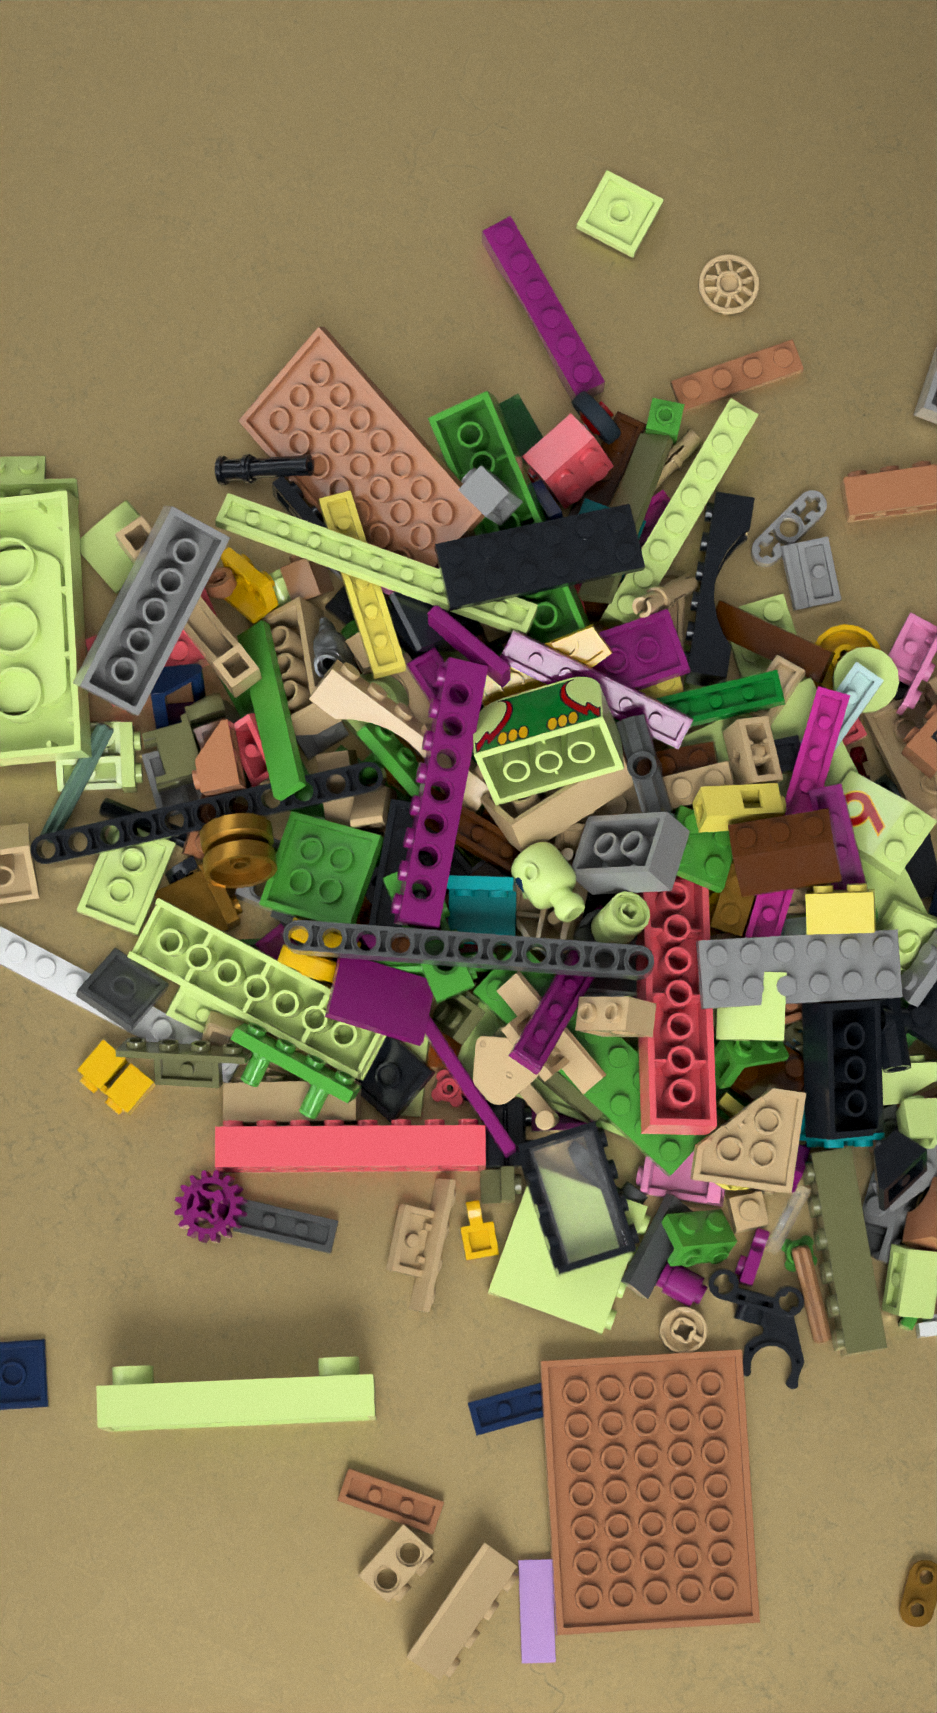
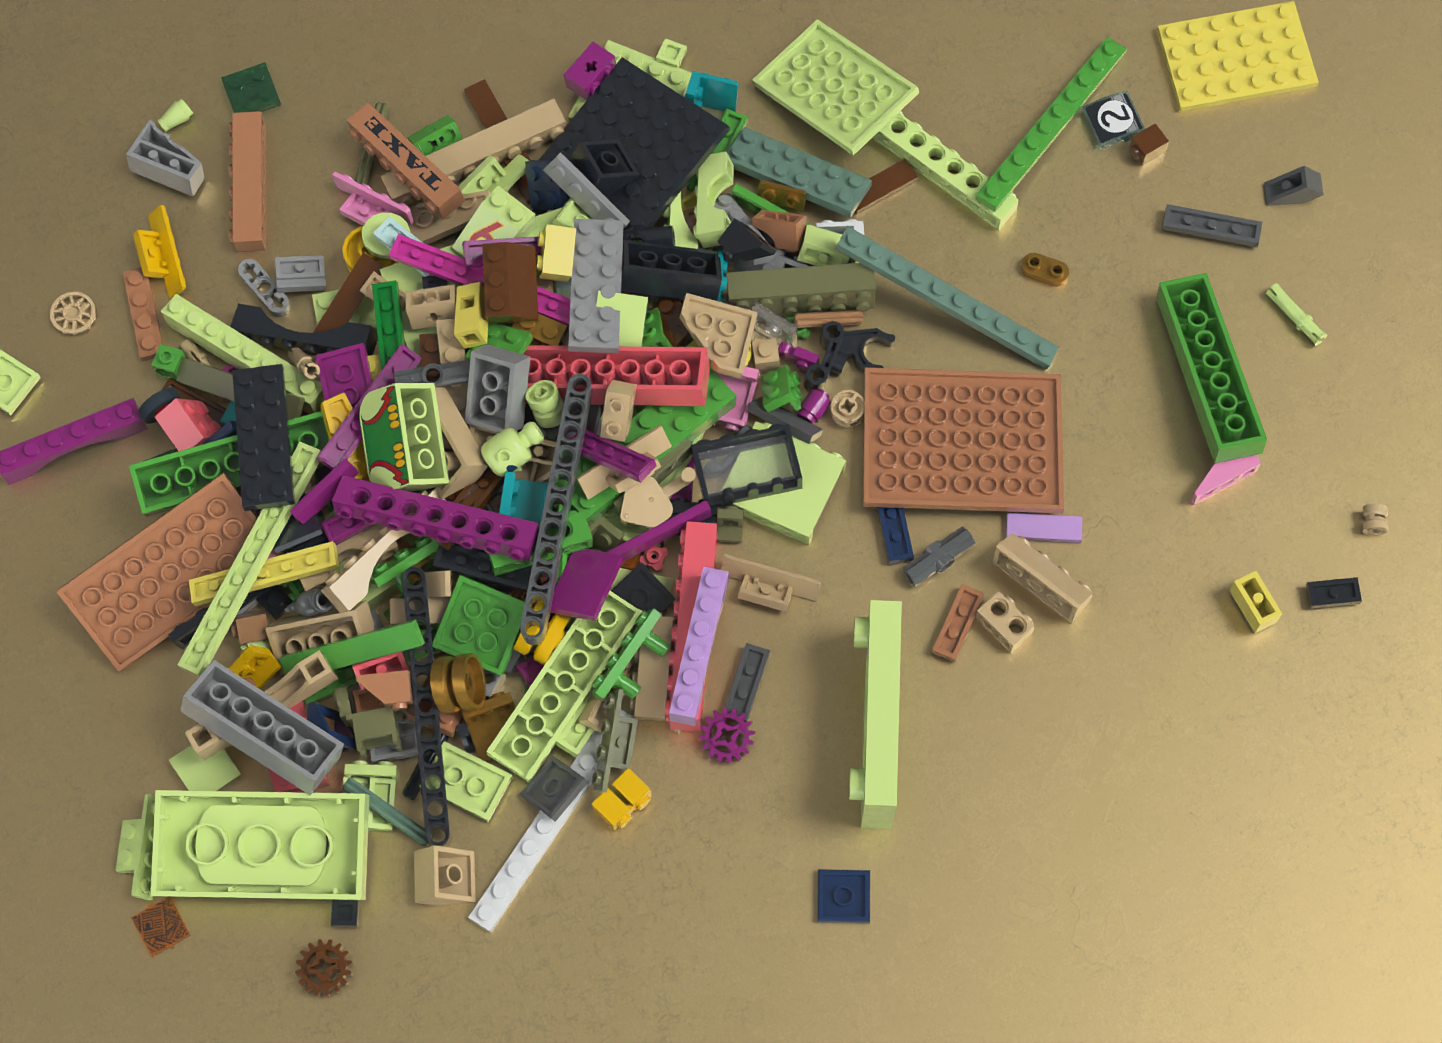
camera: 80 degrees left, 10 degrees down
black pin [215,454,314,485] -> none
light grey brick [458,465,523,526] -> none
yellow plate [460,1200,499,1261] -> none
none -> yellow bracket [133,205,186,299]
none -> lavender arch [669,566,729,726]
none -> sand green plate [835,226,1059,370]
none -> dark grey piece [902,526,976,587]

